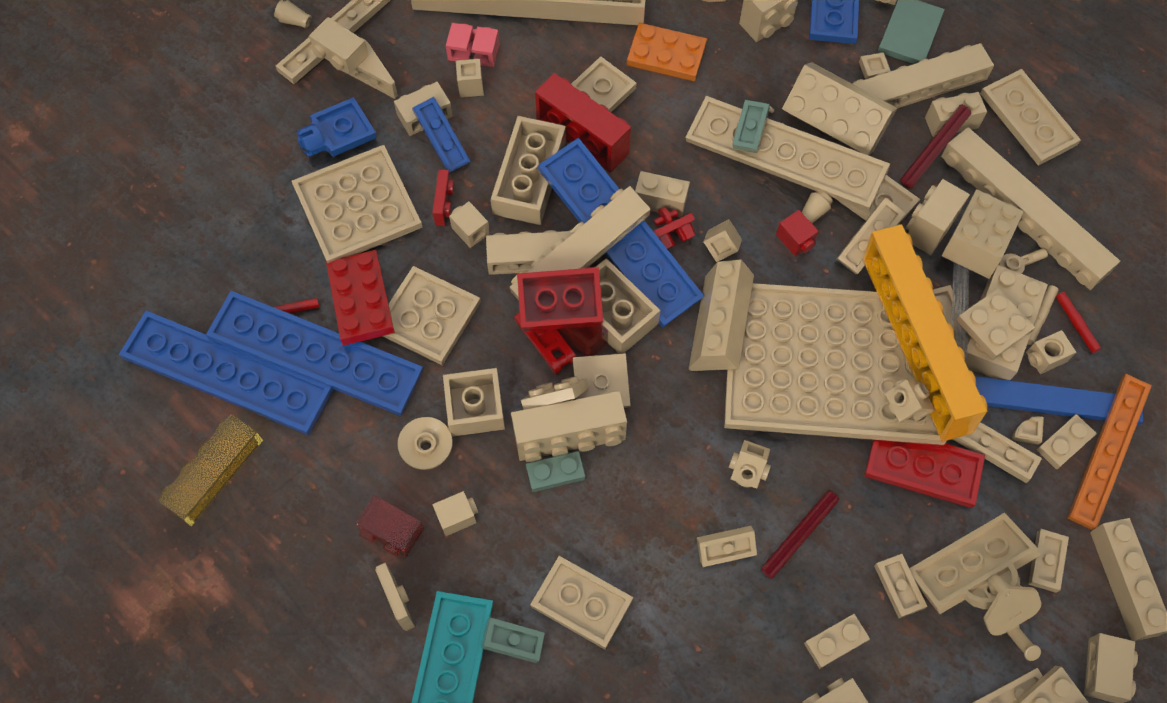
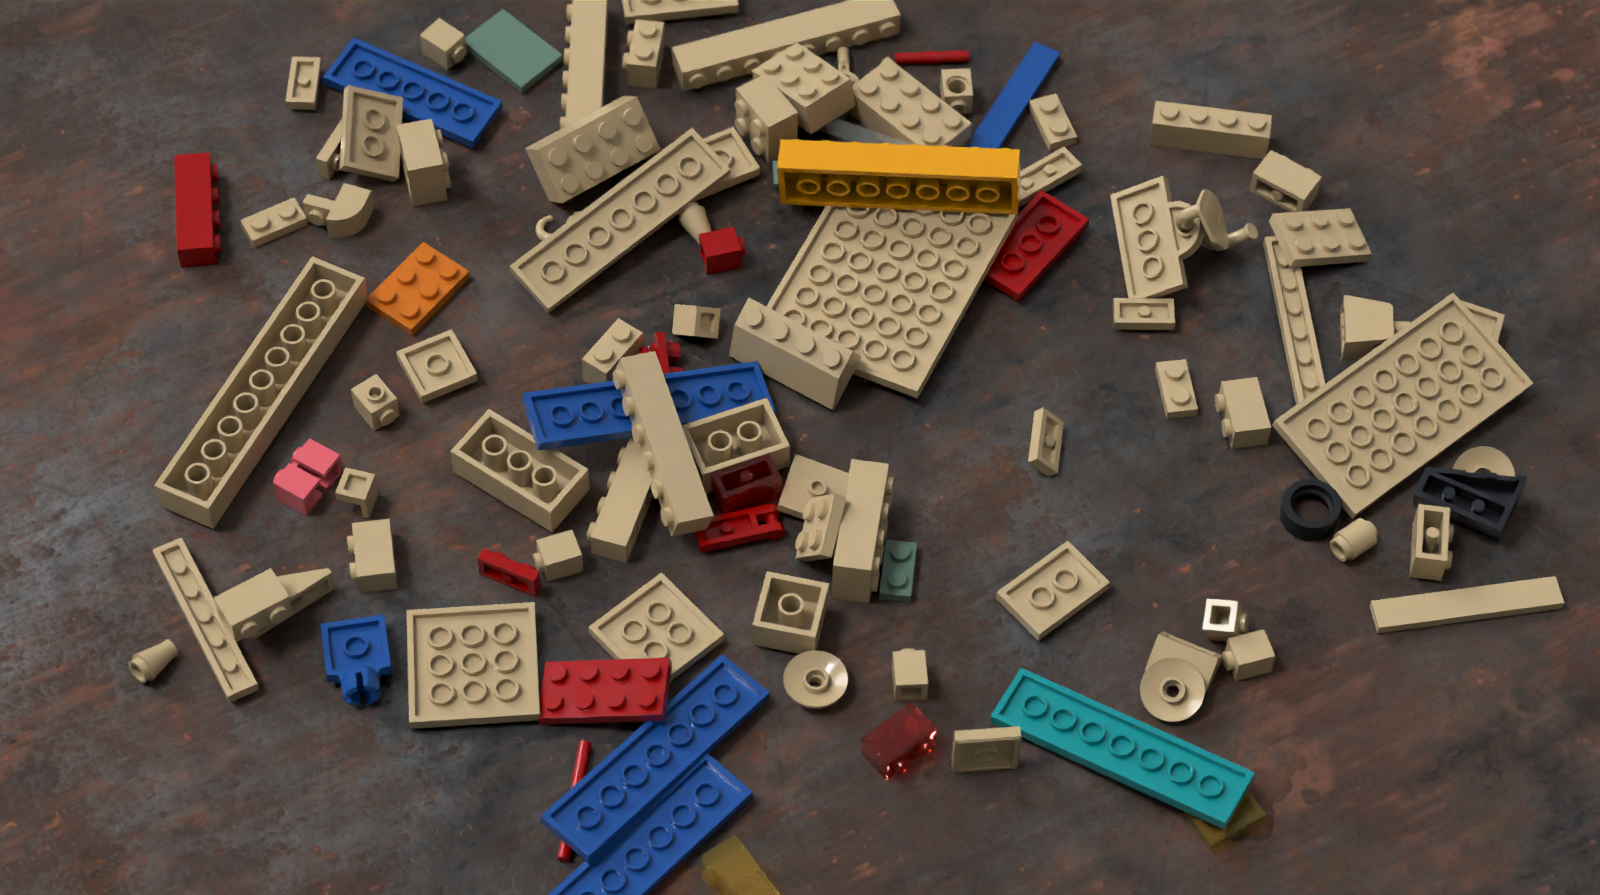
camera: 70 degrees left, 10 degrees down
blue tile [412,97,471,174] -> none
sand green plate [481,617,545,663] -> none
red brick [517,267,603,332] -> none
red brick [535,73,631,173] -> none
tan brick [729,440,771,489] -> none
sand green plate [732,100,770,153] -> none
dark red axle [761,490,839,579] -> none
tan plate [836,197,905,274] -> none
tan plate [859,52,891,80] -> none
tan brick [885,379,935,424] -> none
dark red axle [900,104,972,189] -> none
tan plate [956,288,1035,360] -> none
tan tile [1012,417,1044,445] -> none
tan plate [1028,529,1069,593] -> none
orange tile [1067,374,1152,530] -> none
none -> tan brick [351,374,400,431]

